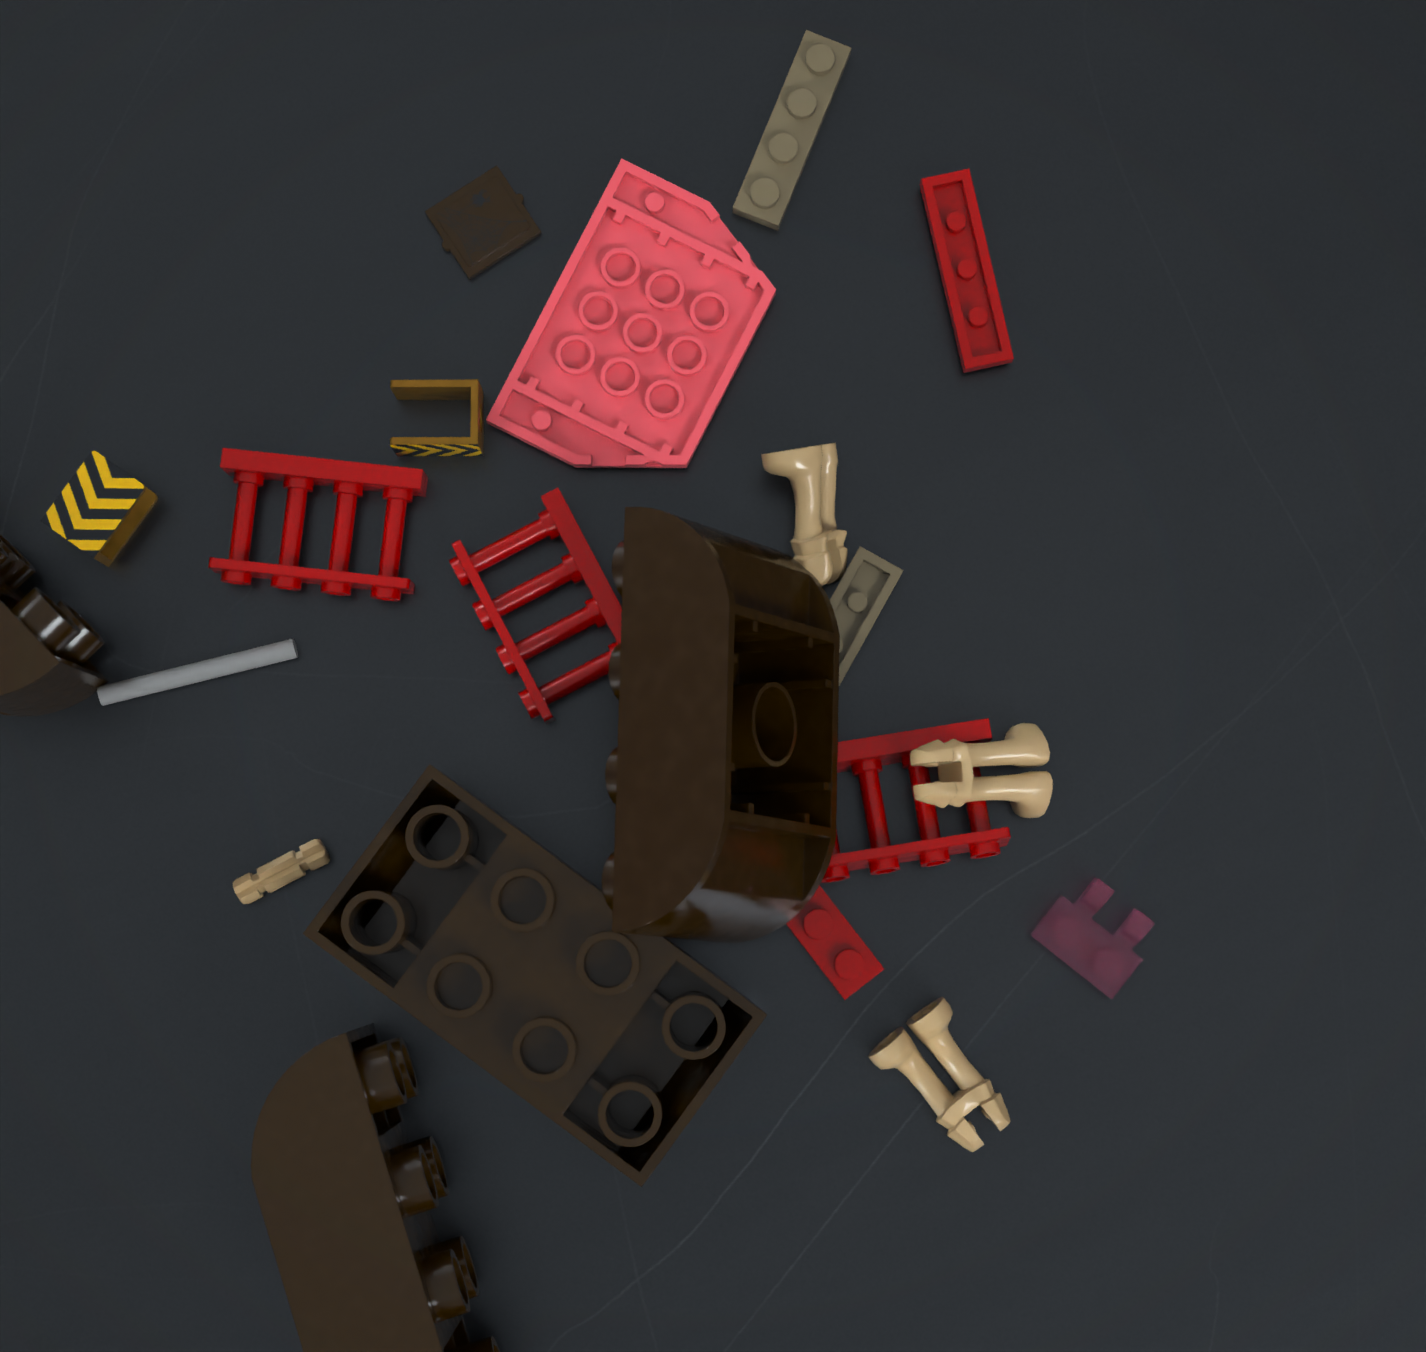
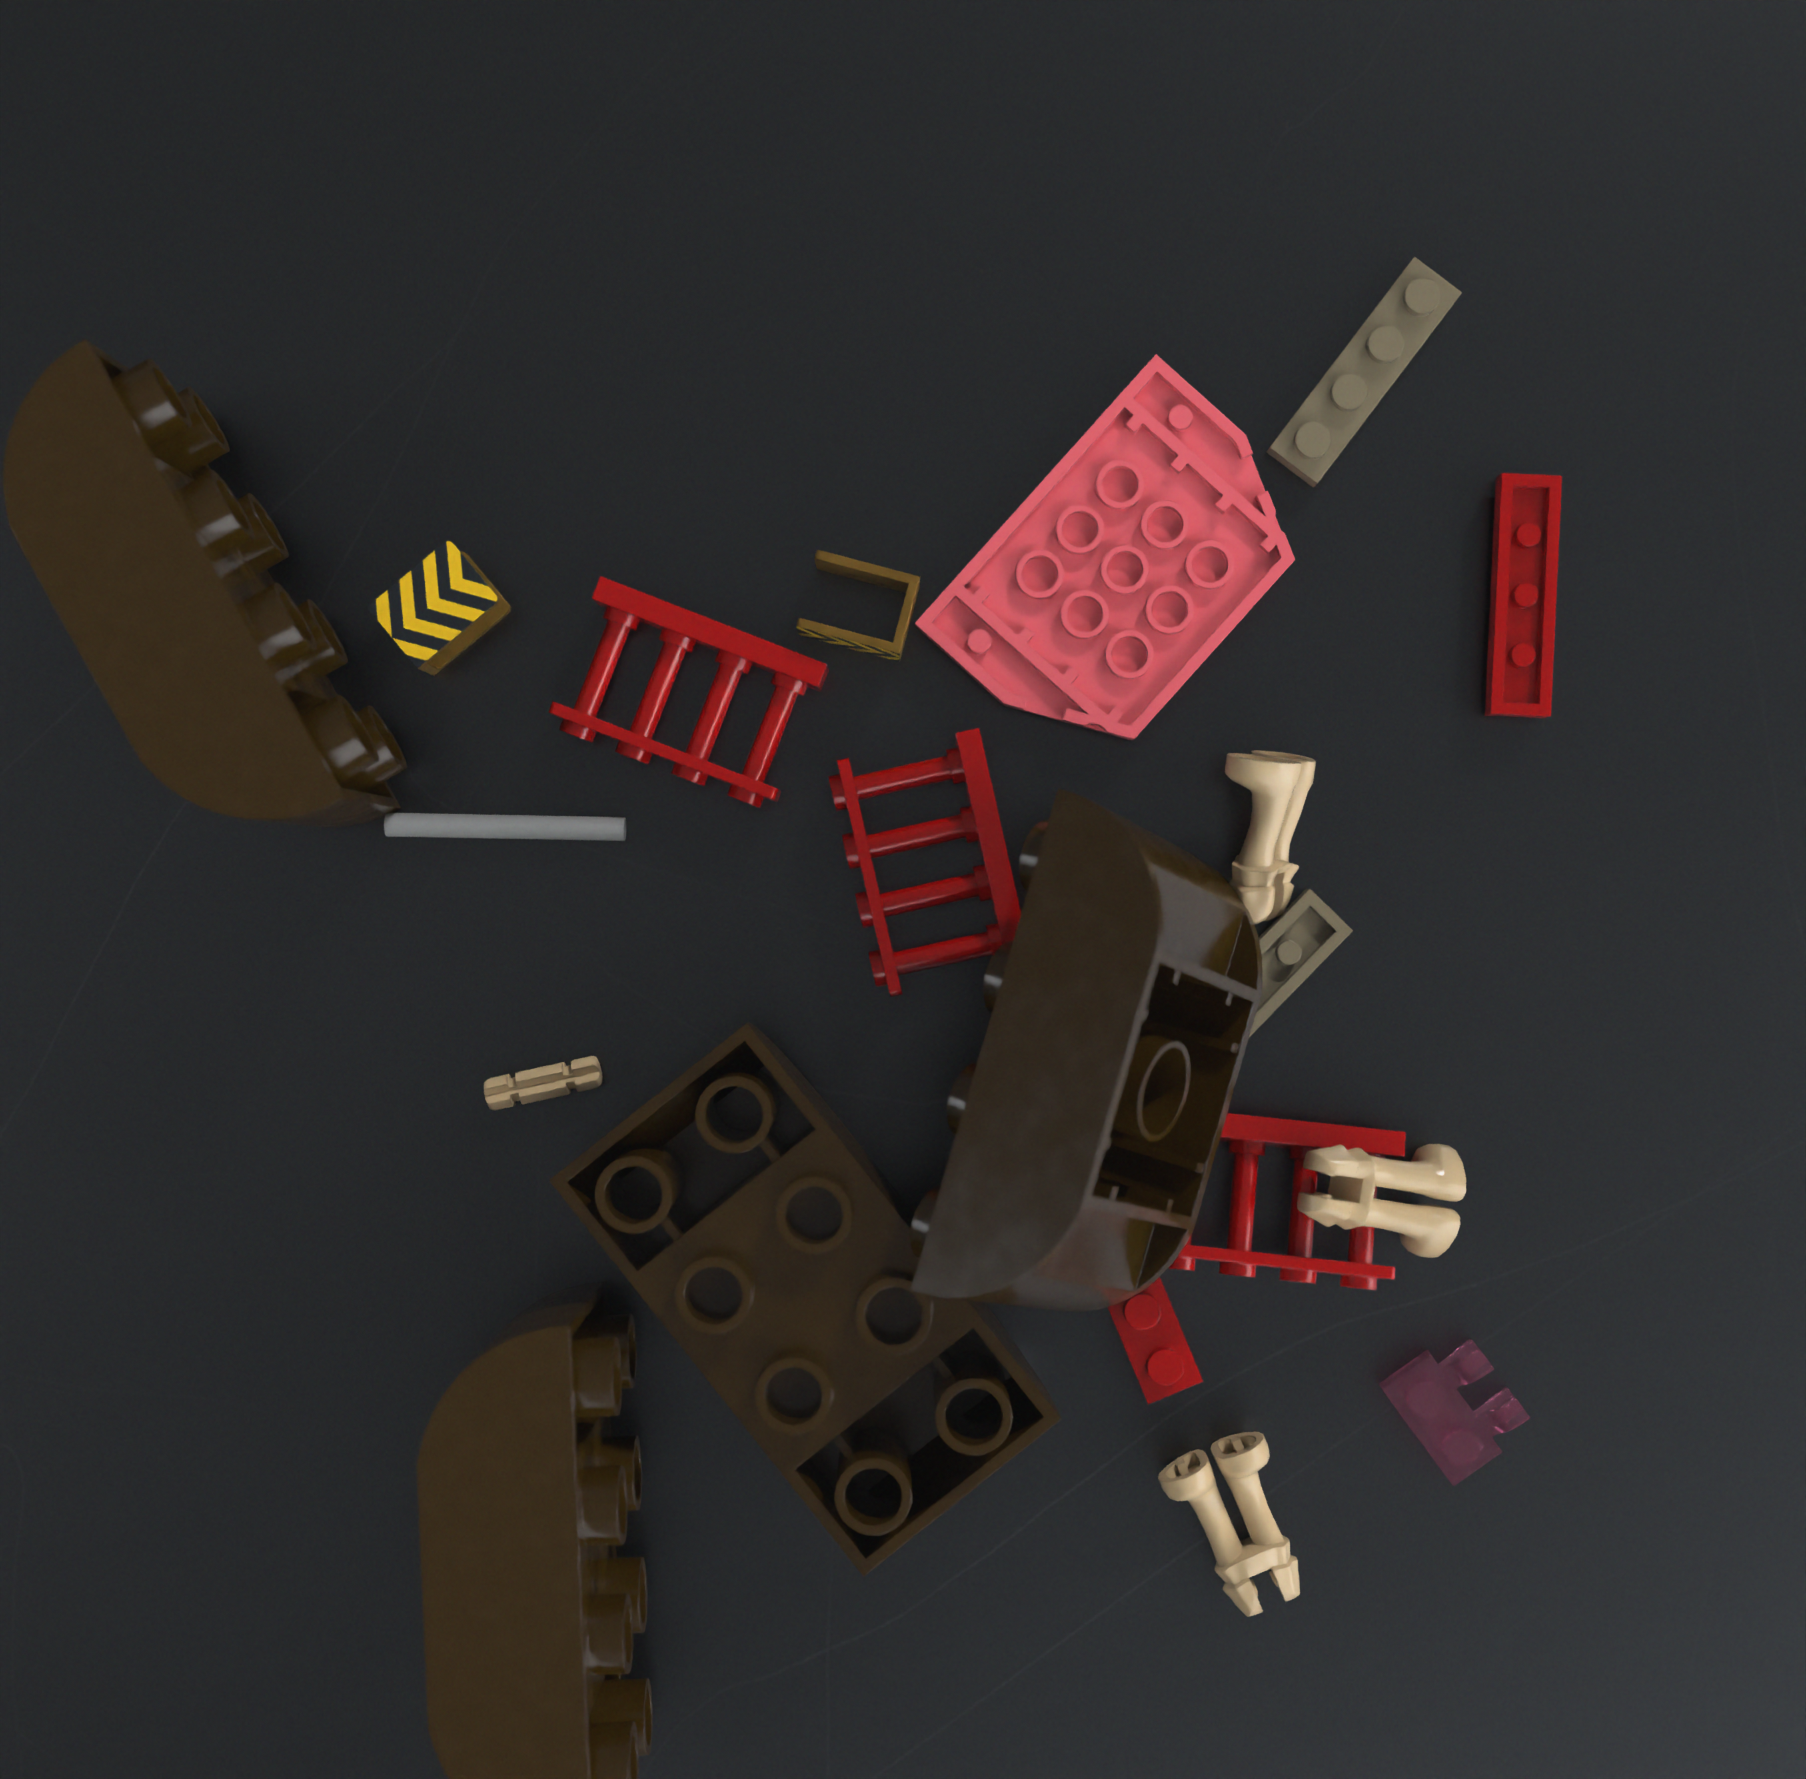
camera: 20 degrees right, 5 degrees up
dark brown piece [425,165,542,280] -> none

